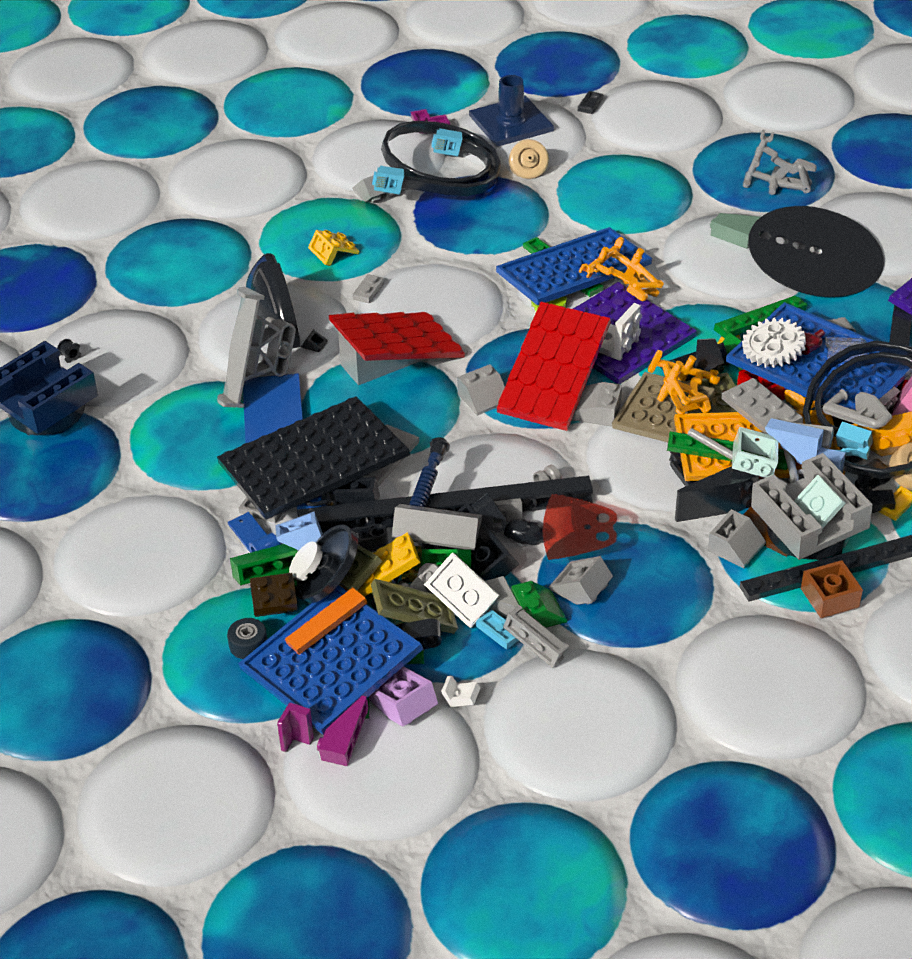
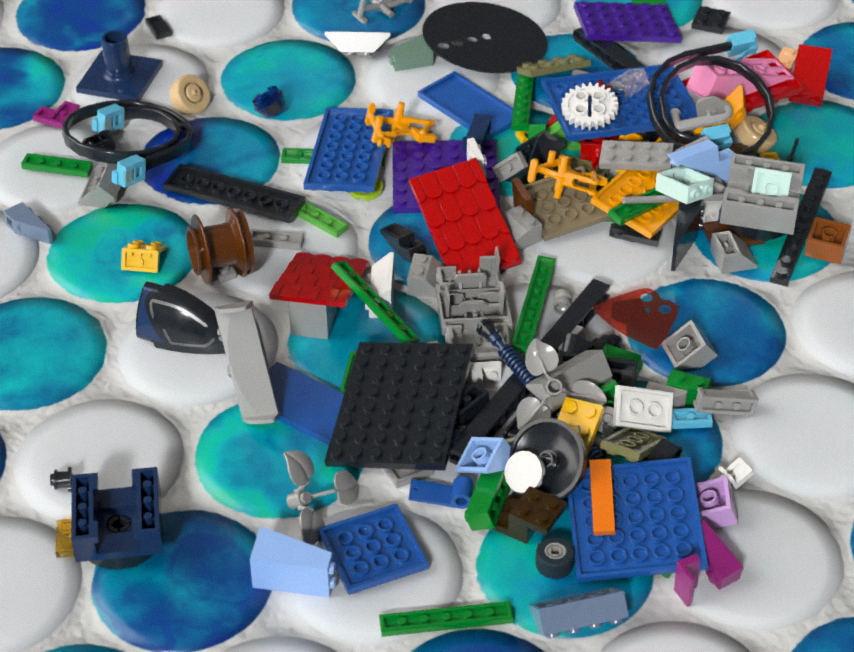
camera: 50 degrees left, 0 degrees up
none -> sand blue slope [4,202,53,244]
none -> green plate [21,153,94,178]
none -> black piece [82,130,116,150]
none -> black plate [163,164,306,223]
none -> reddish brown wheel [186,208,255,284]
none -> light grey tile [250,229,304,250]
none -> light blue slope [250,527,337,597]
none -> clear blue cone [252,85,286,118]
none -> light grey plant [283,450,358,545]
none -> bright green tile [296,201,349,238]
none -> blue plate [318,503,429,595]
none -> wedge [325,31,391,55]
none -> green tile [331,260,420,343]
none -> white slope [365,252,395,318]
none -> black slope [379,223,427,263]
none -> green tile [379,601,514,637]
none -> blue tile [418,71,513,140]
none -> light grey piece [435,246,513,362]
none -> dark blue window [463,113,491,153]
none -> white slope [467,361,502,387]
none -> light grey plate [492,151,528,183]
none -> green plate [511,255,556,354]
none -> reddish brown tile [512,177,533,216]
none -> light grey plant [516,339,607,430]
none -> olive plate [517,54,591,77]
none -> sand blue slope [529,587,629,638]
none -> green tile [603,344,642,373]

